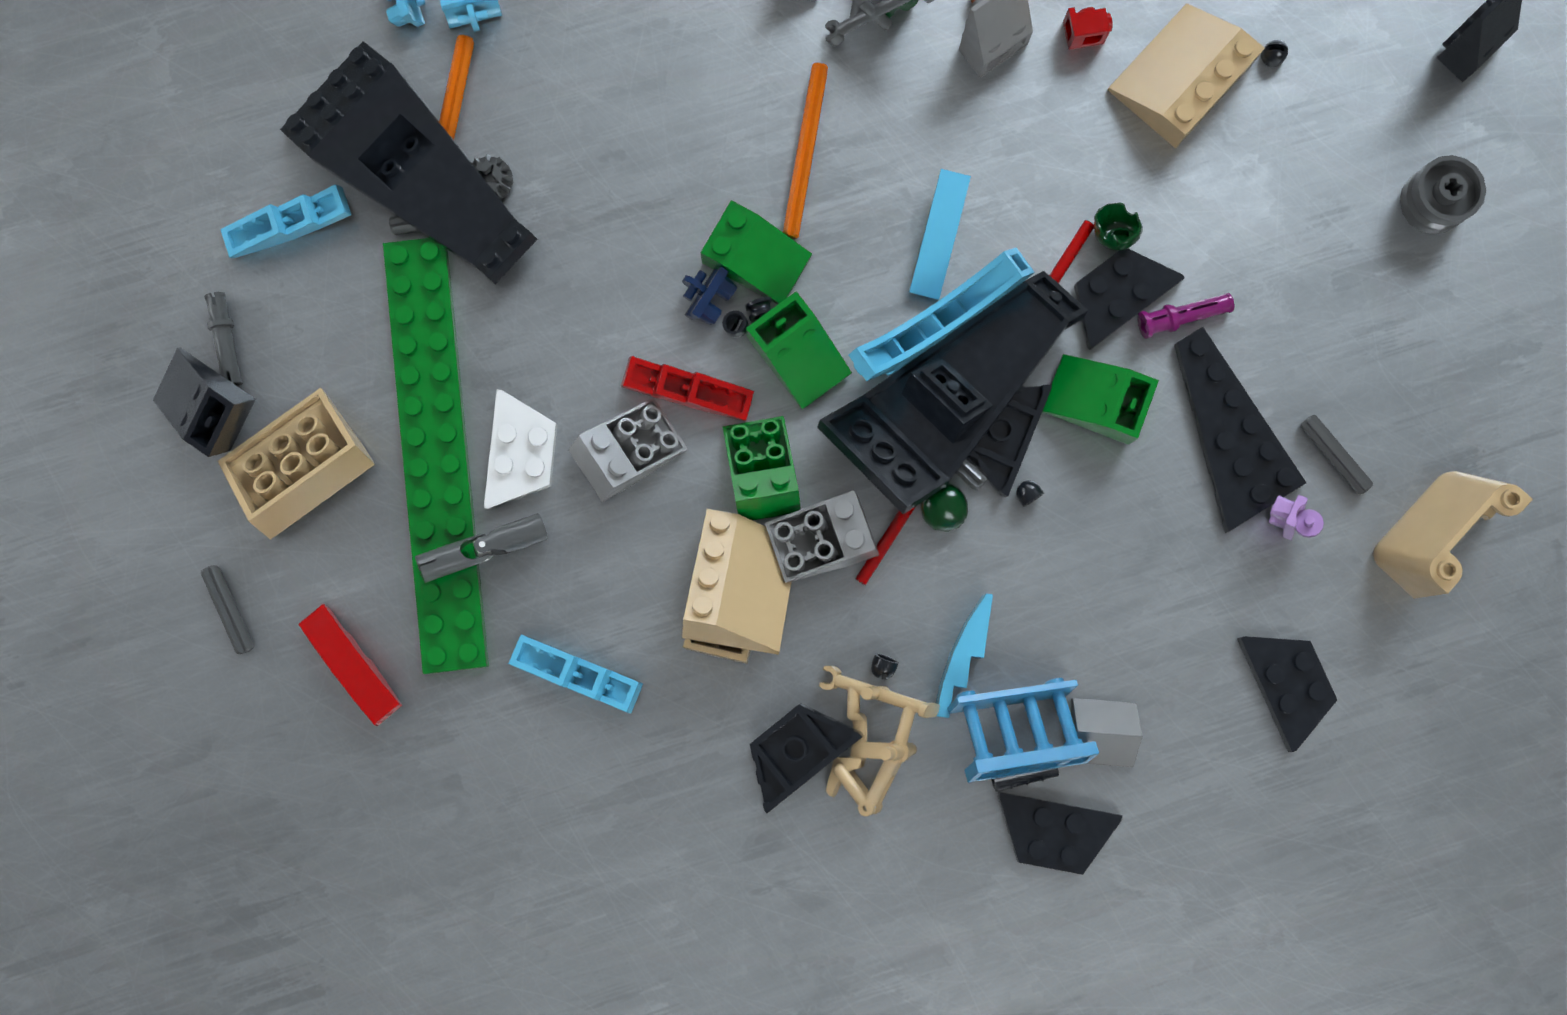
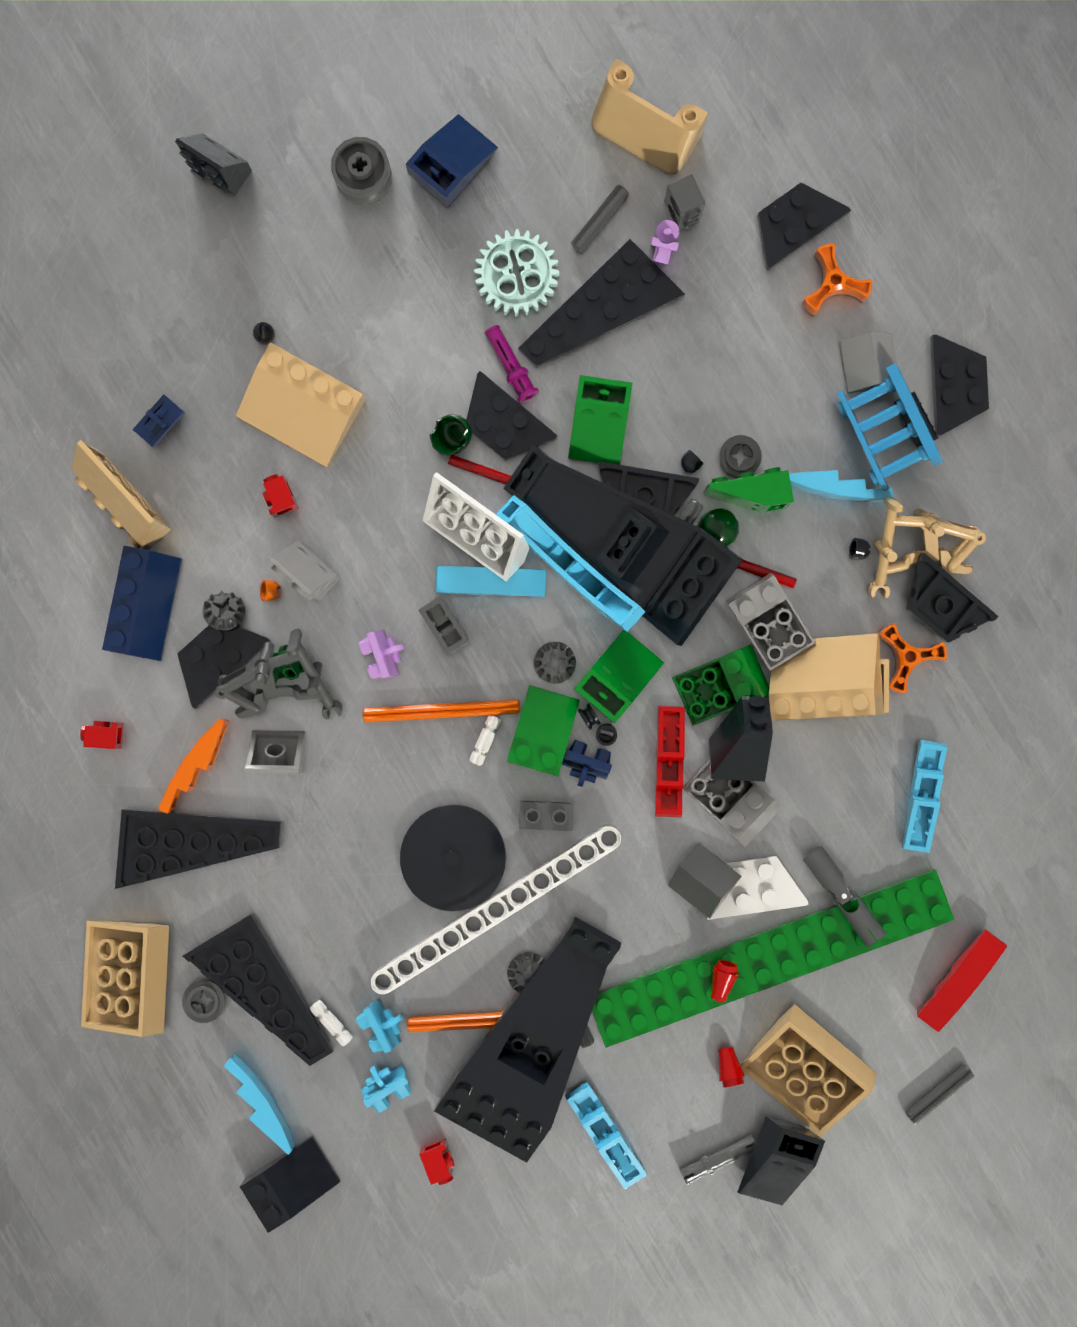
camera: 100 degrees left, 5 degrees up
none -> lavender hips [358,630,405,679]
none -> white beam [371,825,621,995]
none -> black dish [400,804,506,911]
none -> dark blue slope [406,114,498,207]
none -> dark grey brick [418,596,470,656]
none -> red brick [419,1138,455,1185]
none -> white slope [422,472,529,582]
none -> white axle [469,715,501,766]
none -> light aqua gear [474,229,559,317]
none -> dark grey brick [519,800,574,831]
none -> dark grey gear [534,642,576,684]
none -> dark grey brick [664,174,706,229]
none -> dark grey slope [668,843,742,919]
none -> green slope [703,467,794,513]
none -> black slope [709,696,773,782]
none -> red cone [711,960,739,1002]
none -> red cone [718,1046,745,1088]
none -> dark grey gear [719,435,762,478]
none -> orange piece [802,244,872,315]
none -> orange piece [878,624,947,693]

